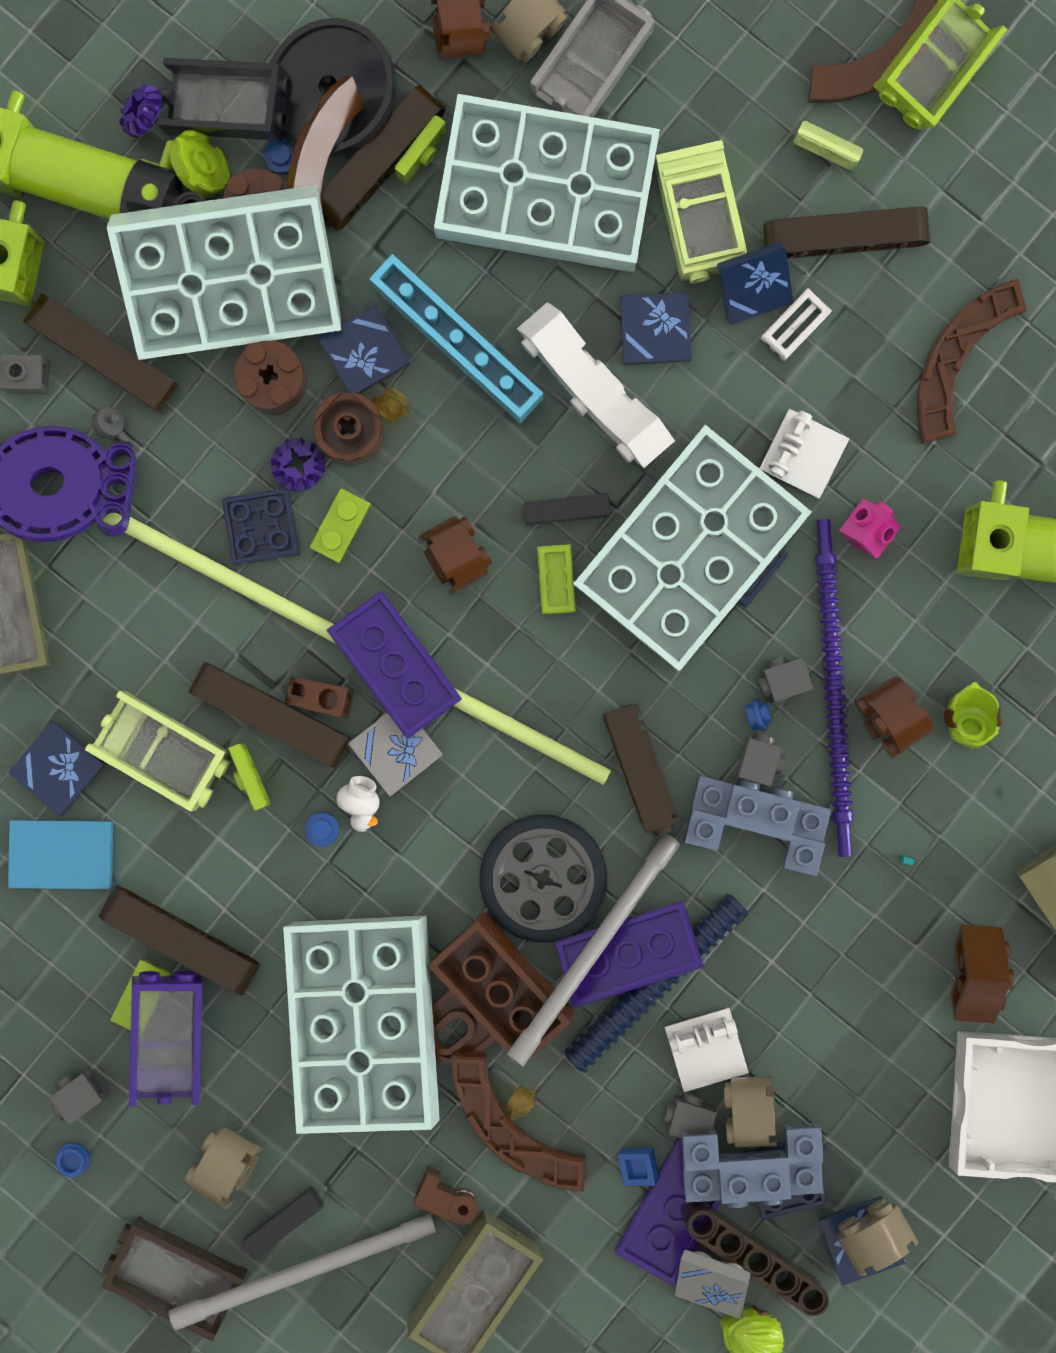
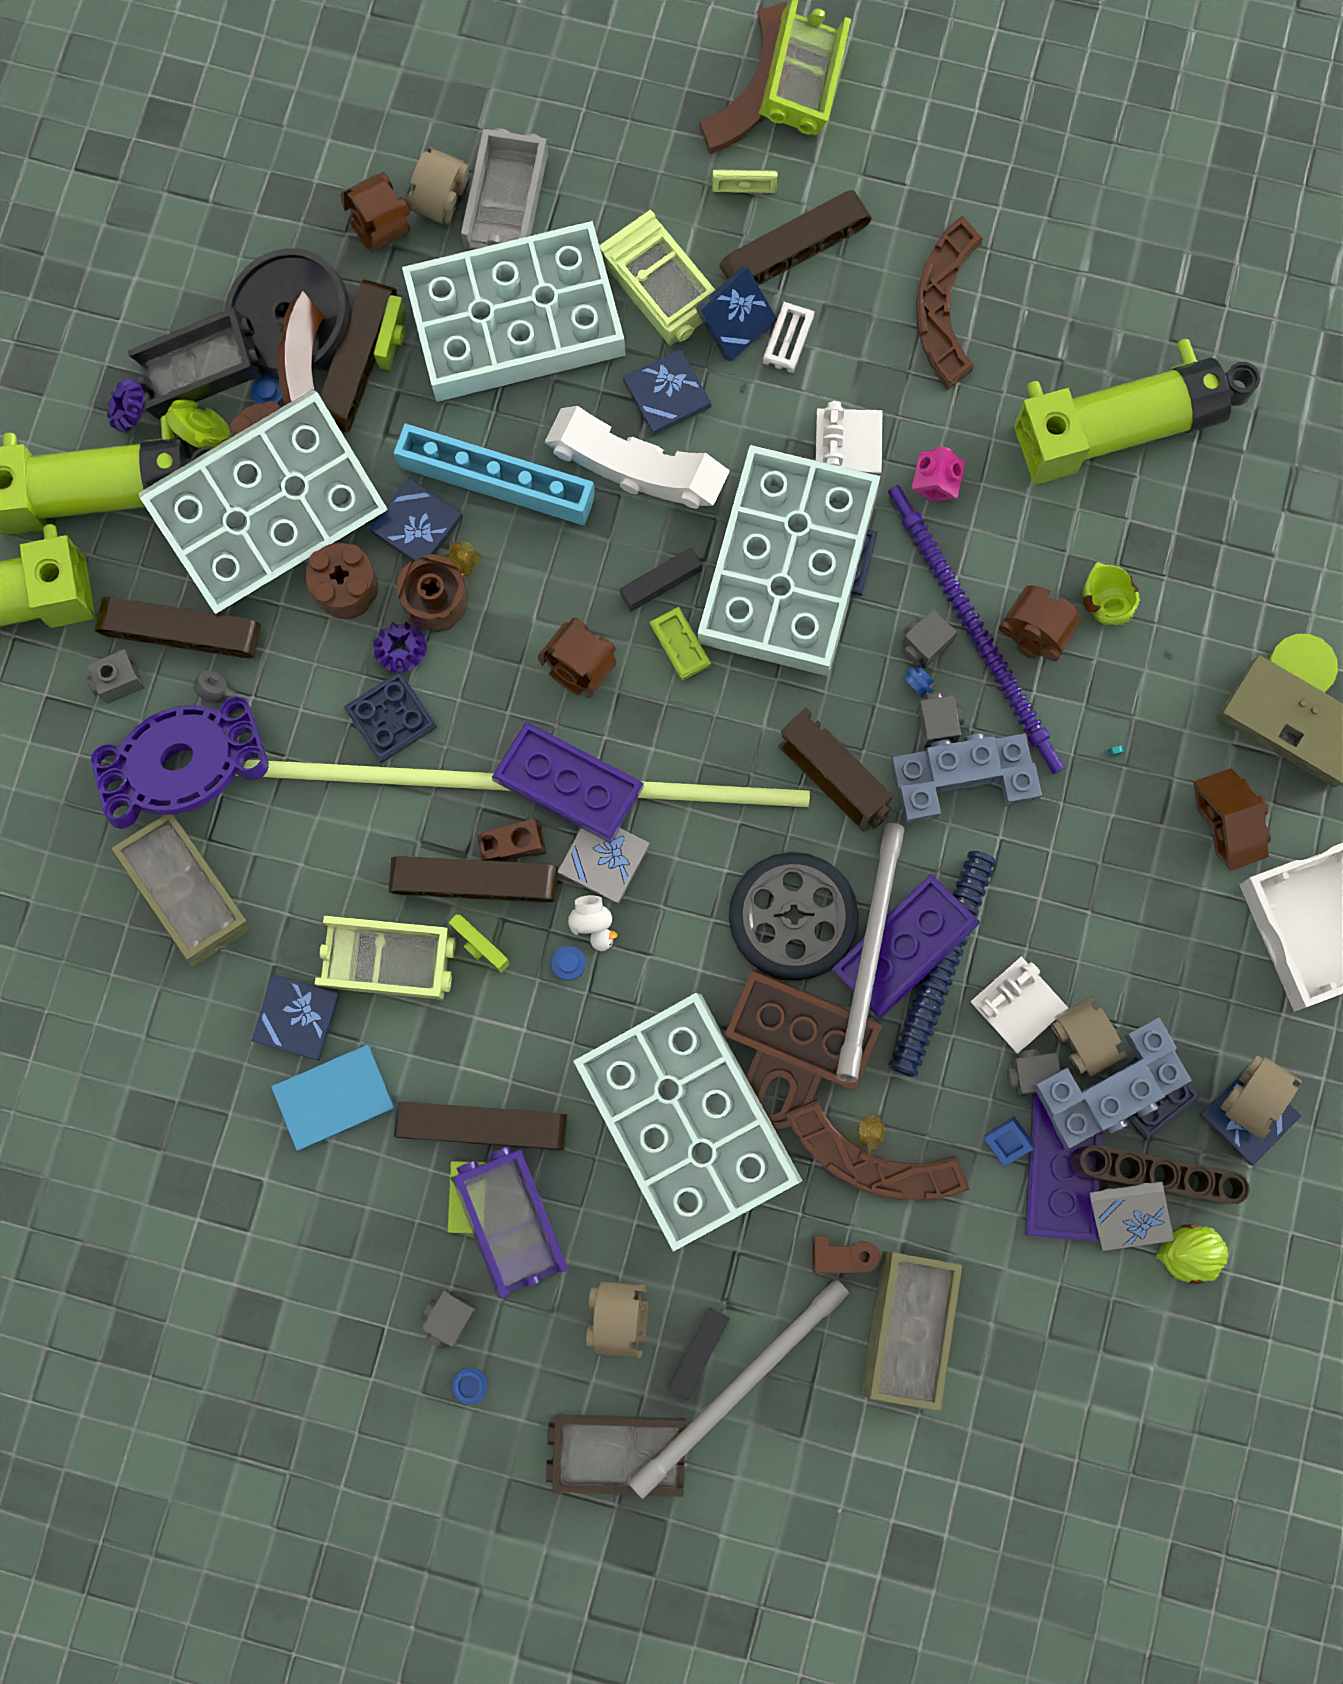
camera: 20 degrees left, 10 degrees down
lime plate [309,488,371,564] -> none

